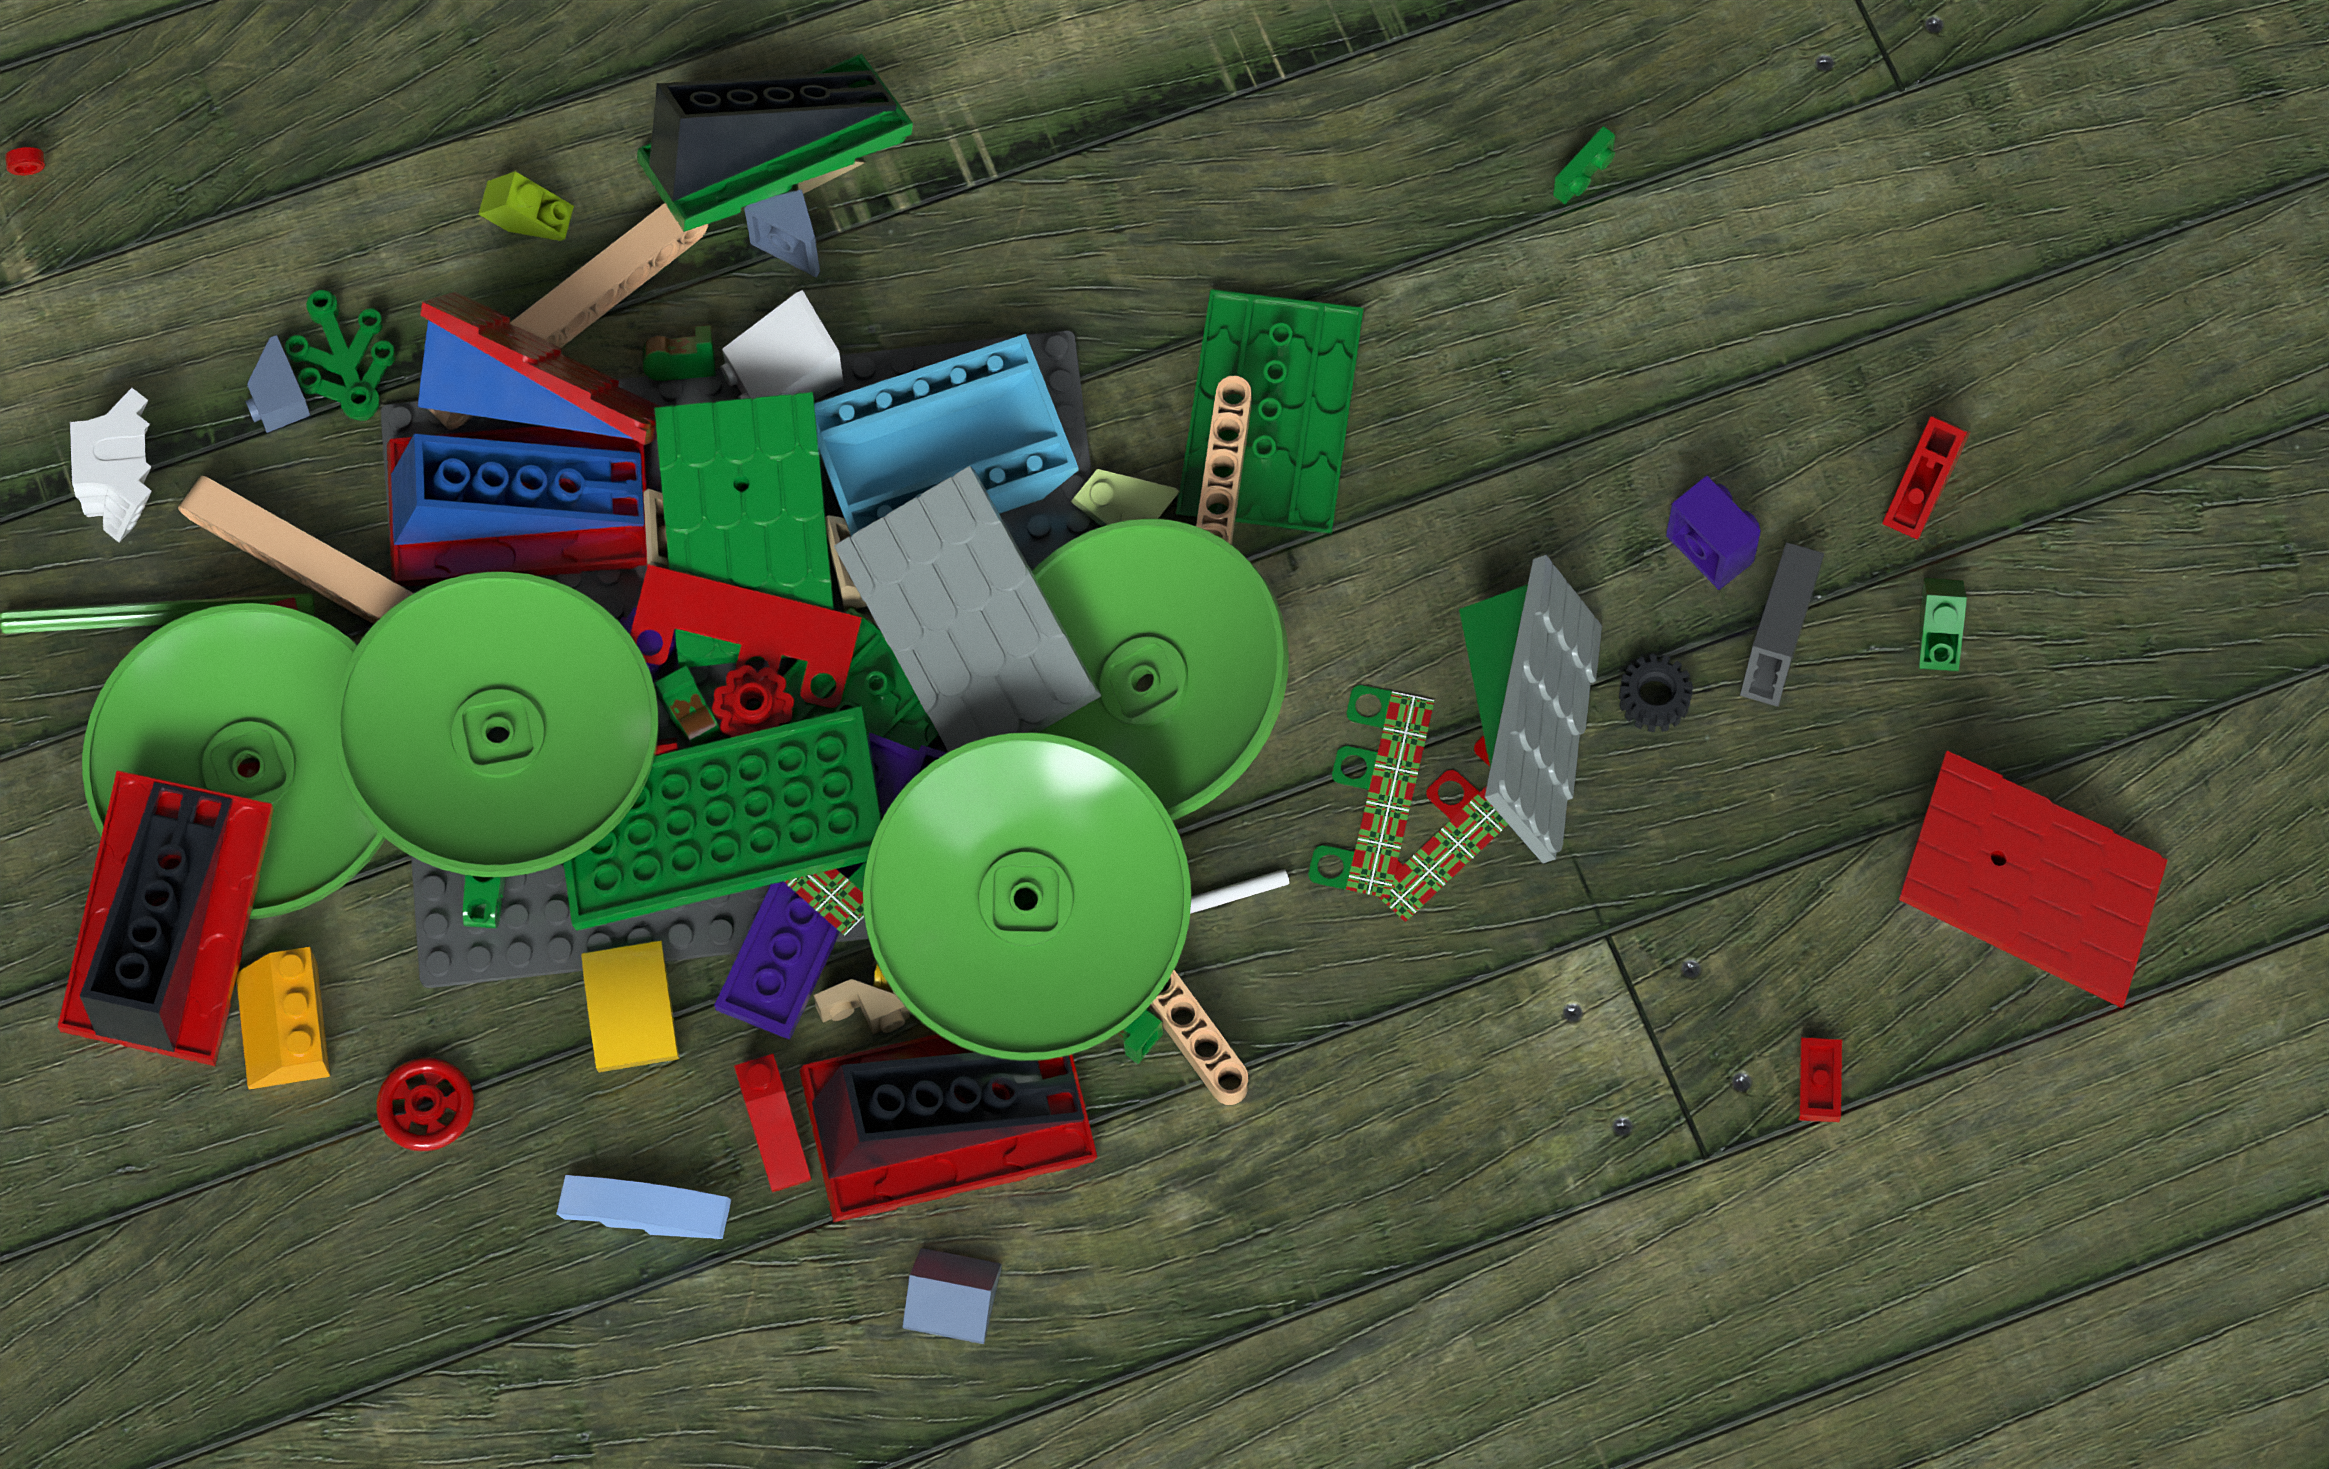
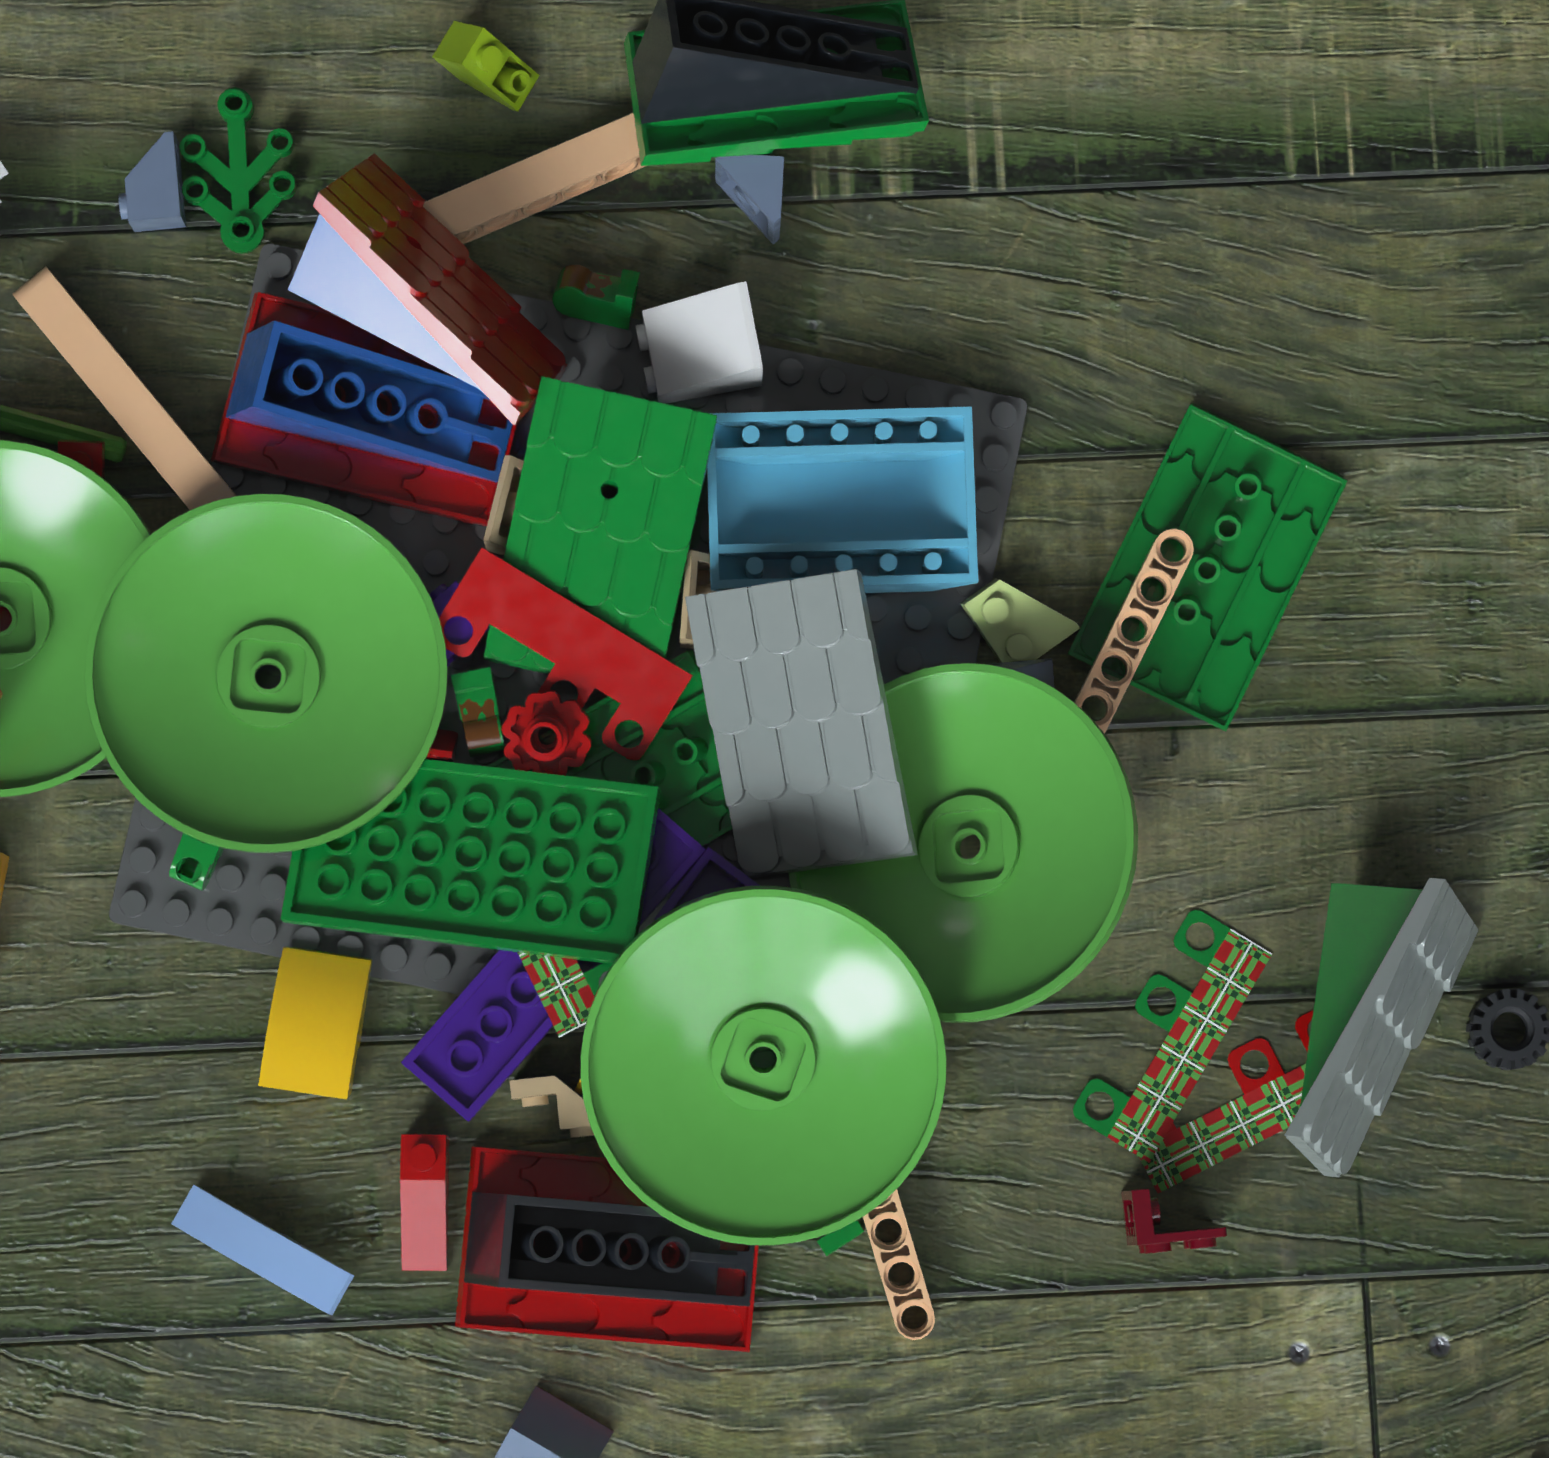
camera: 10 degrees right, 15 degrees up
red plate [376,1057,474,1151] -> none
white bar [1190,869,1289,914] -> none
none -> dark red bracket [1121,1189,1227,1254]

